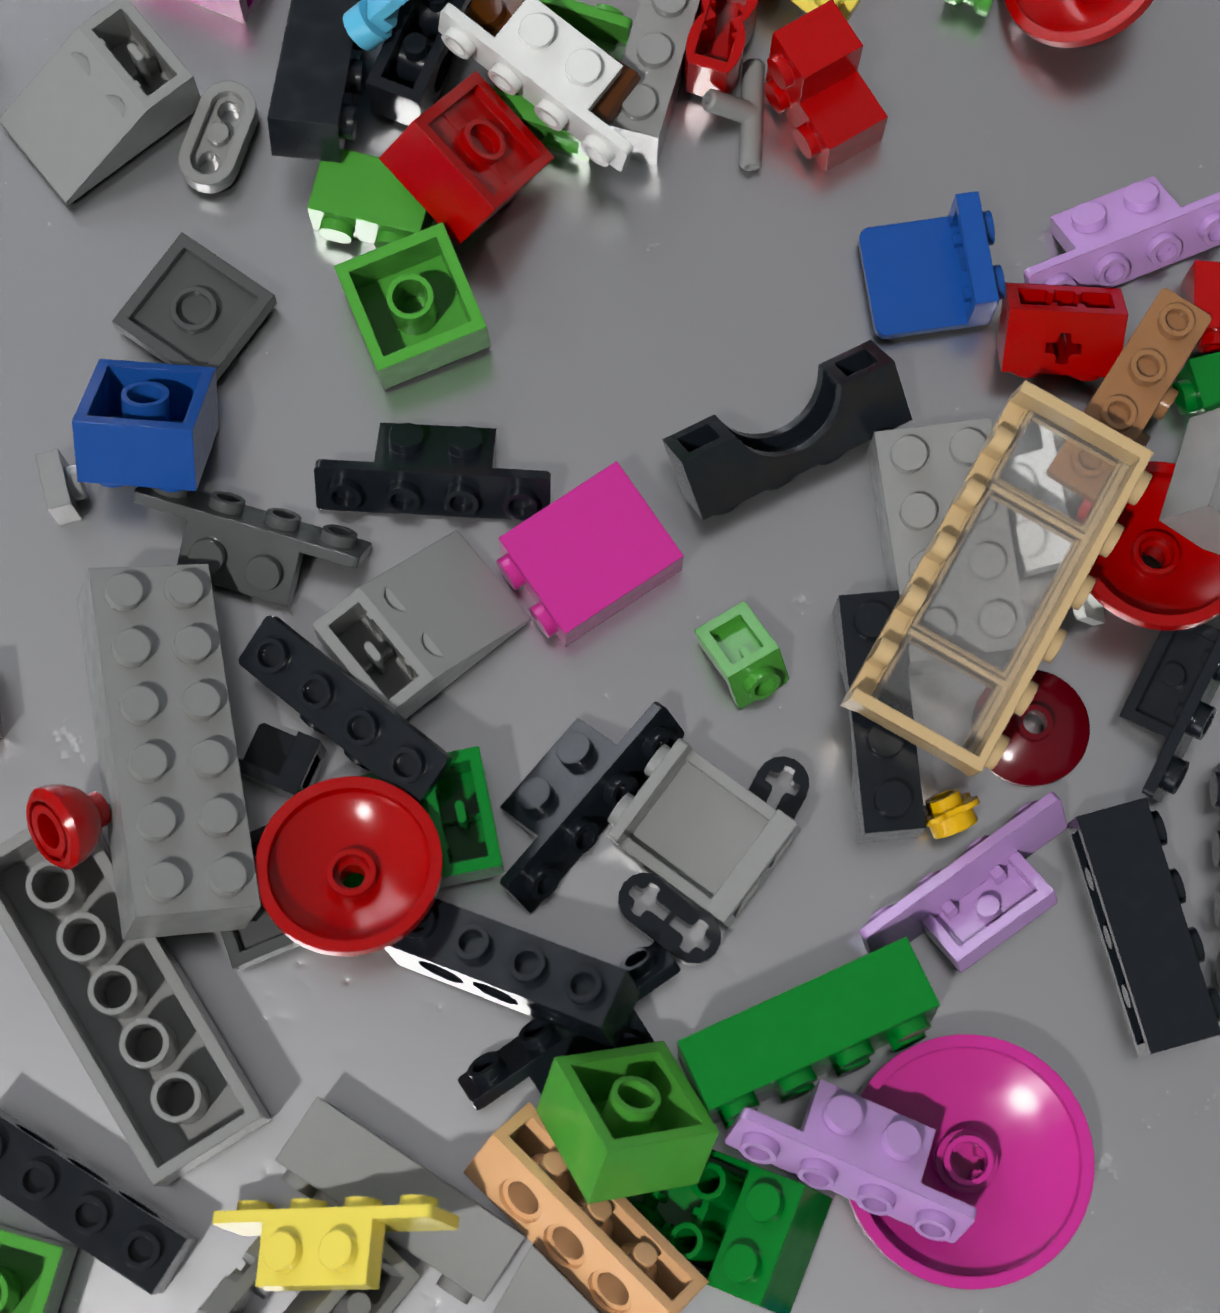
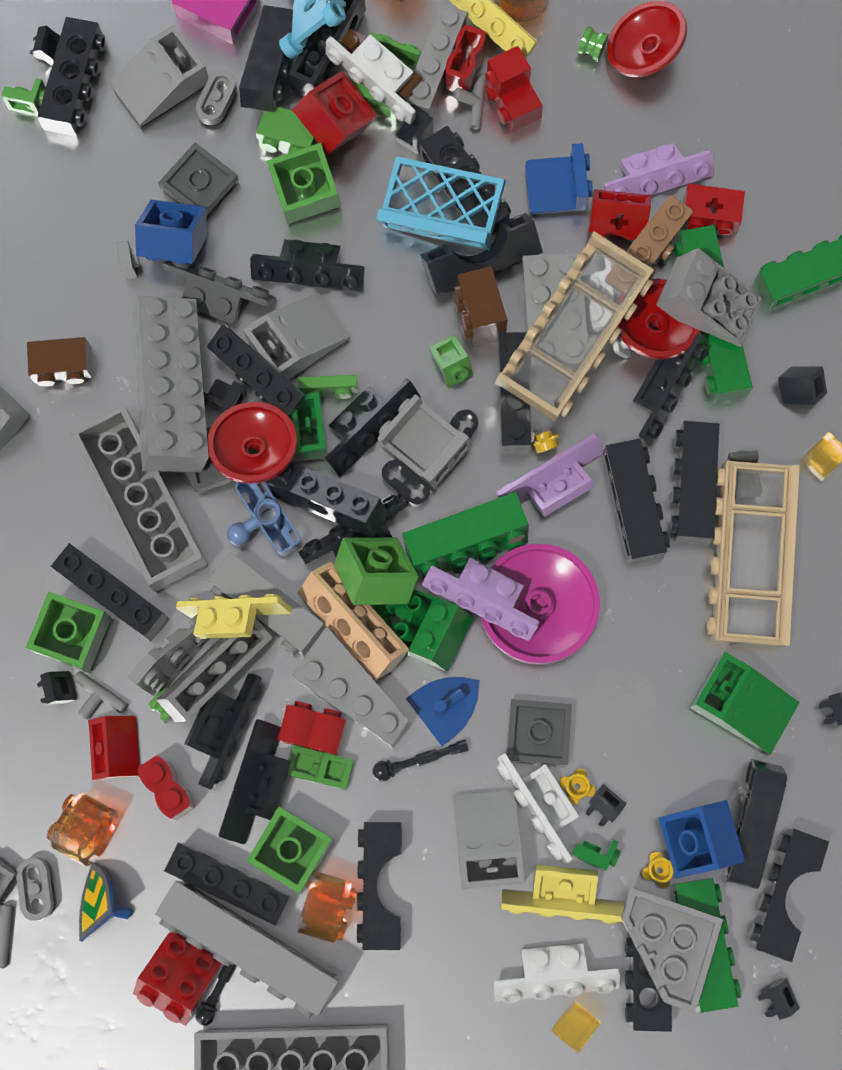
camera: 10 degrees right, 0 degrees up
red brick [26,784,111,870] -> none
dark pink brick [496,461,684,647] -> none
dark red dish [970,670,1090,787] -> none
none -> medium blue piece [227,482,301,556]
none -> bright green plate [298,375,358,399]
none -> medium azure fence [376,156,506,251]
none -> black panel [395,105,433,155]
none -> black brick [419,125,511,236]
none -> reddish brown brick [453,266,508,348]

